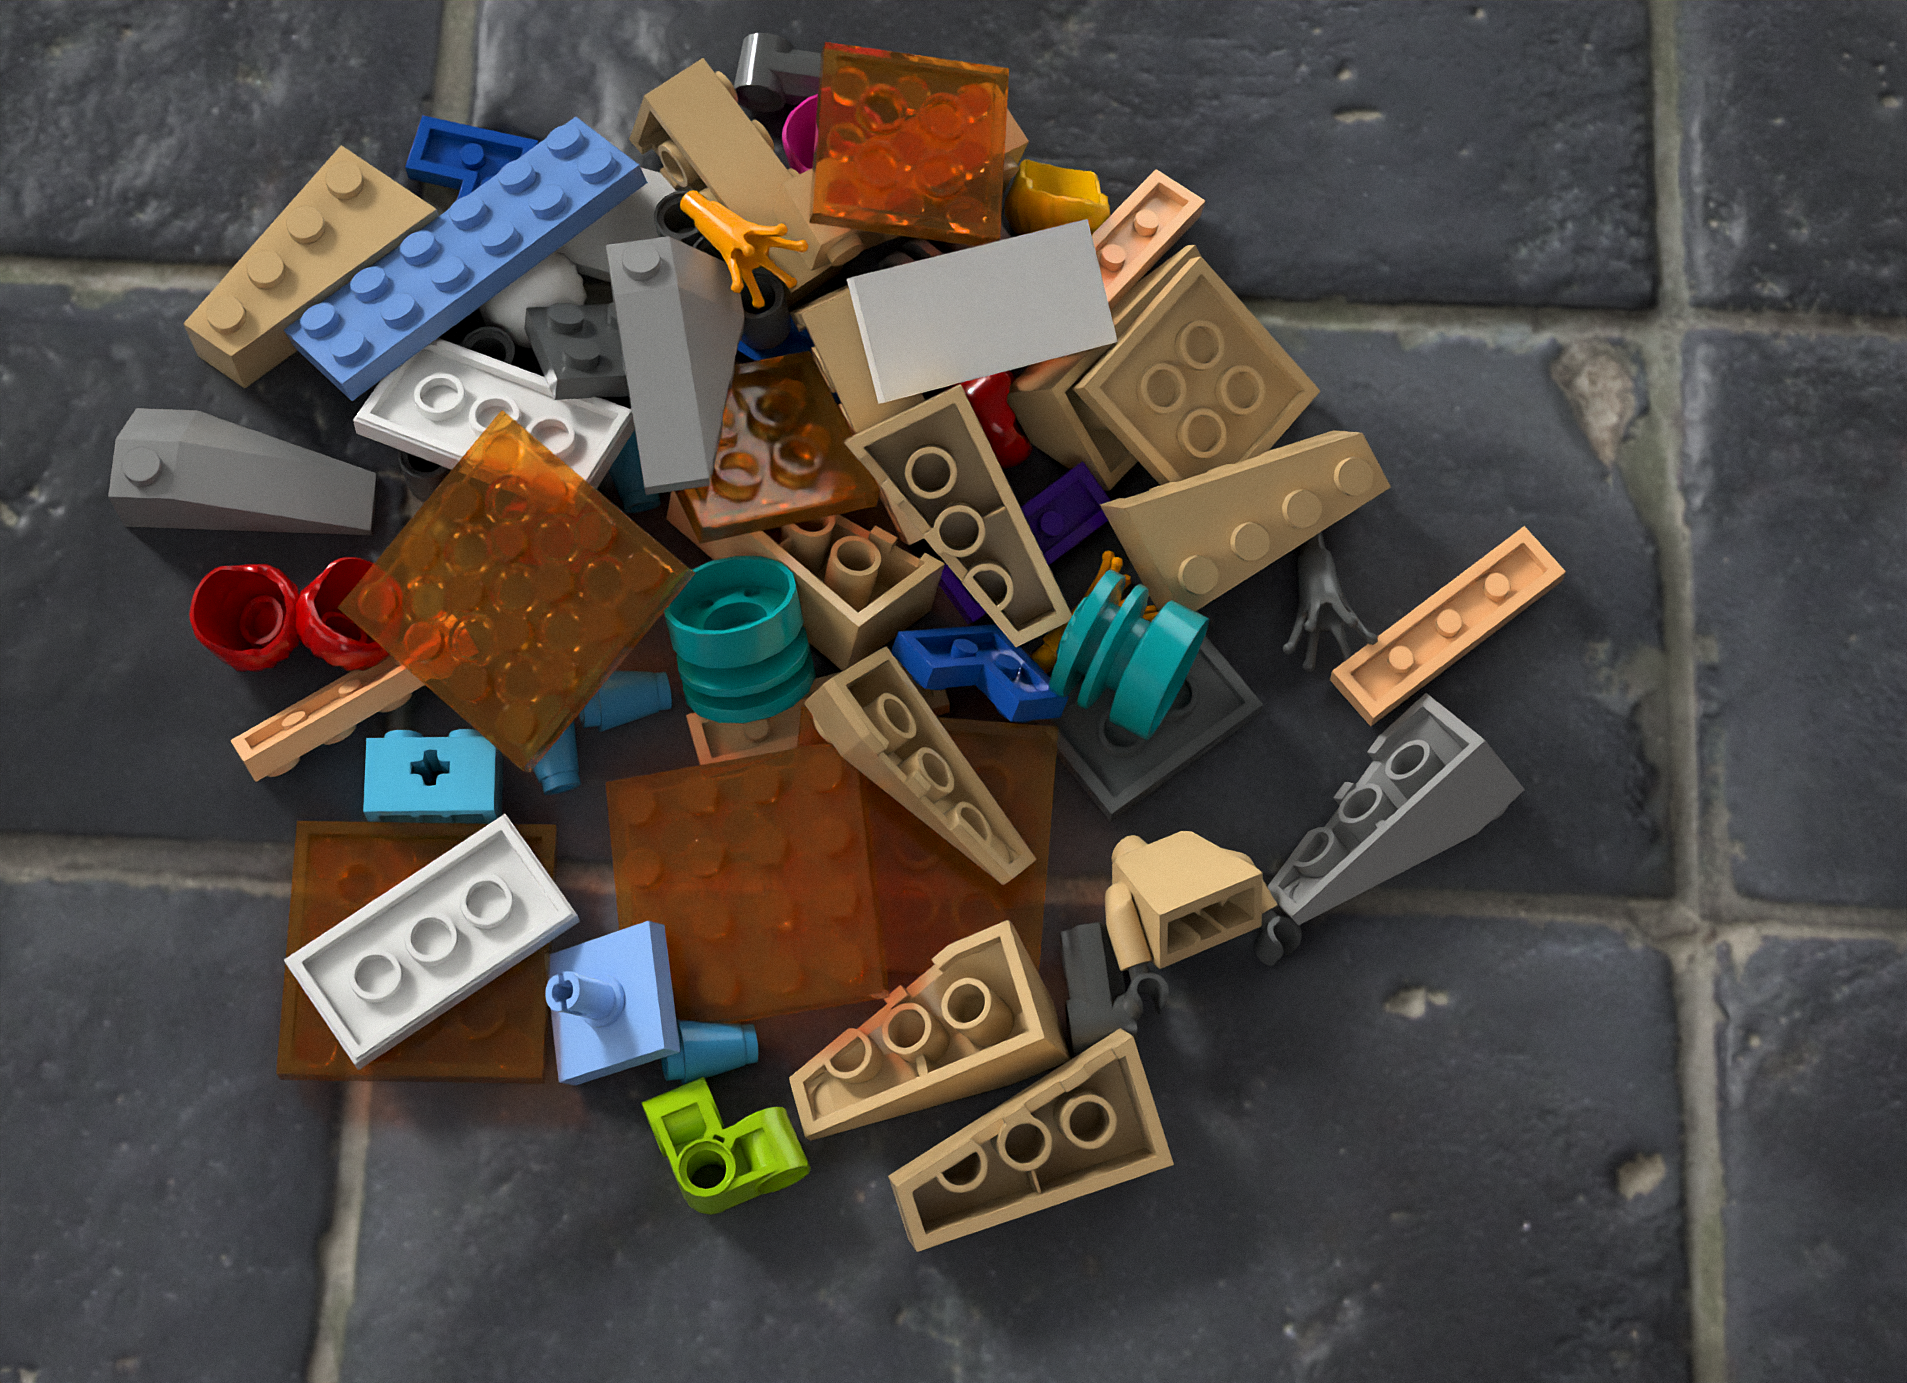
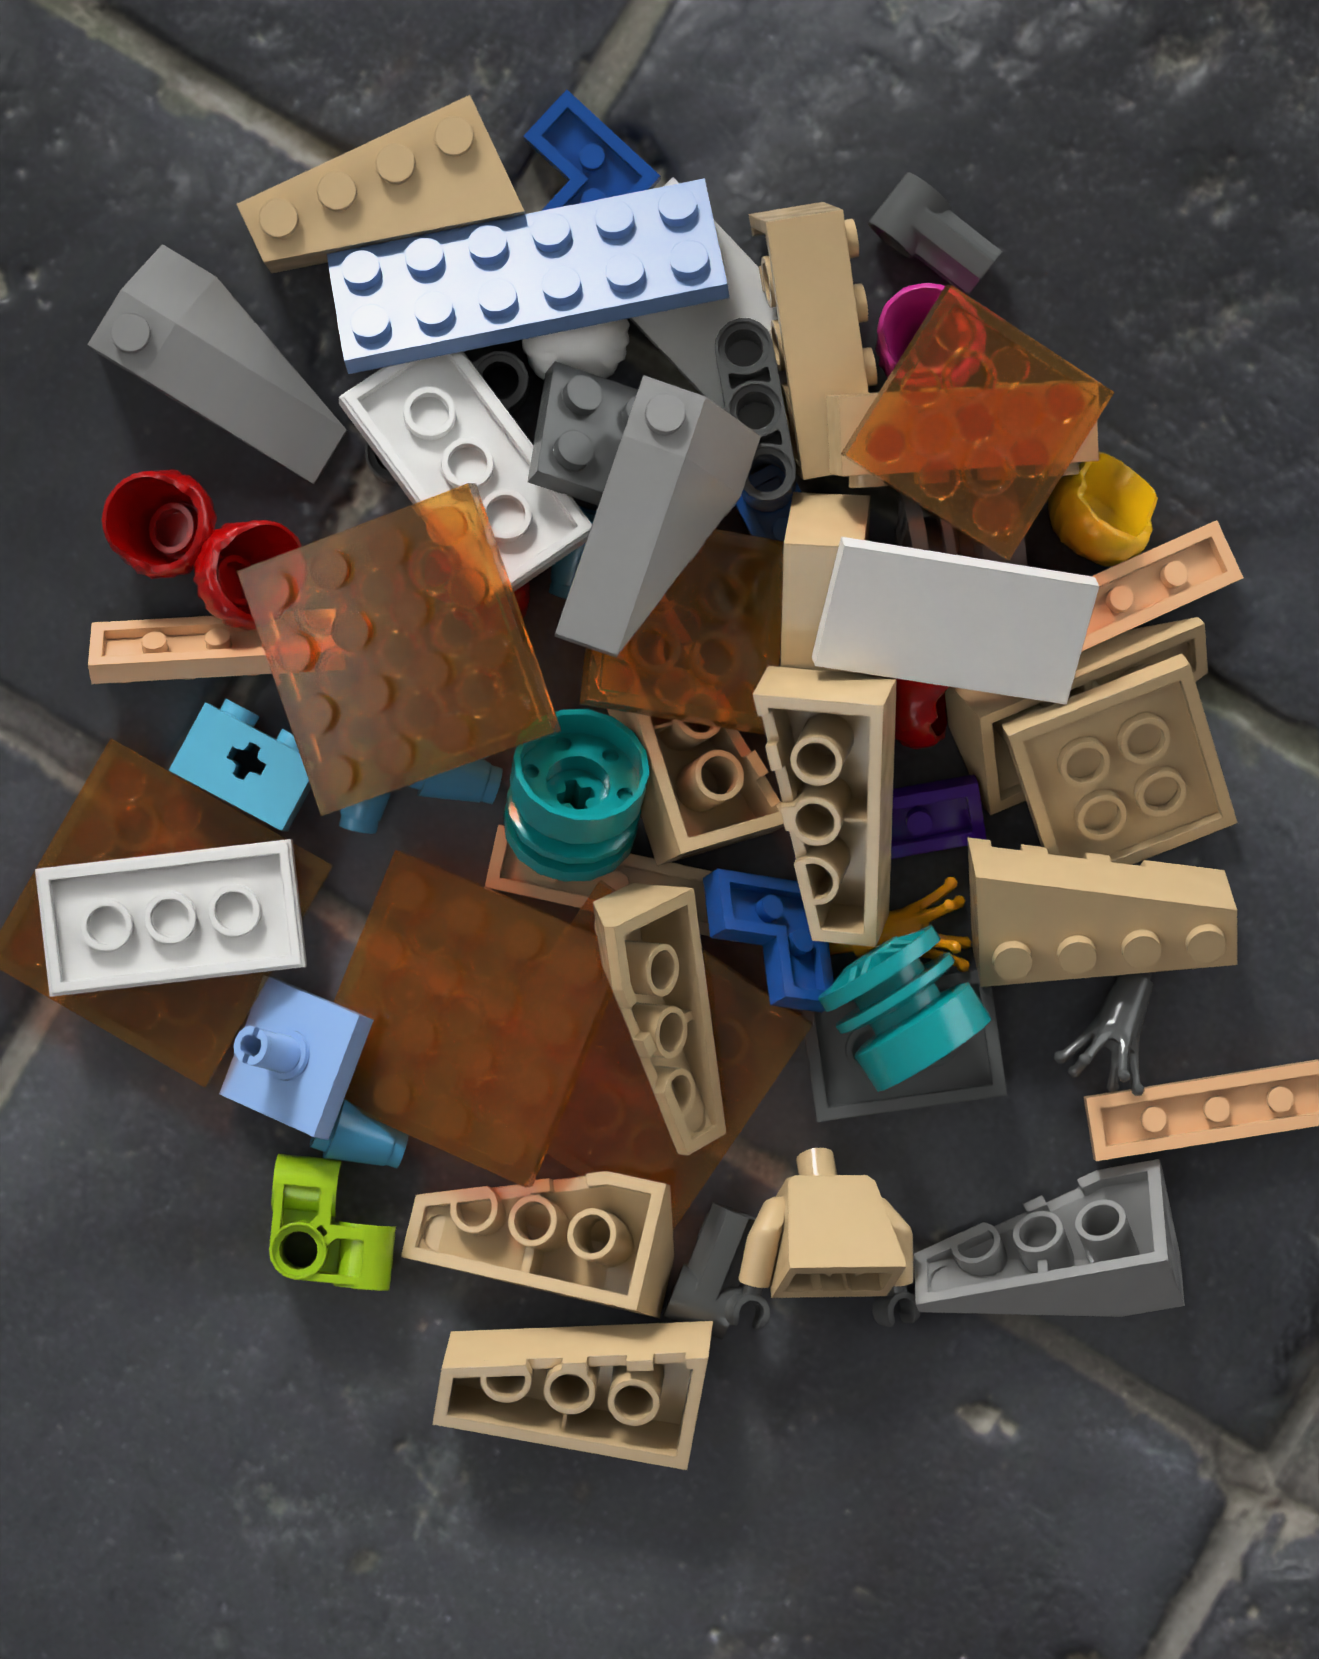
camera: 30 degrees right, 20 degrees up
light orange piece [680,190,809,309] -> none

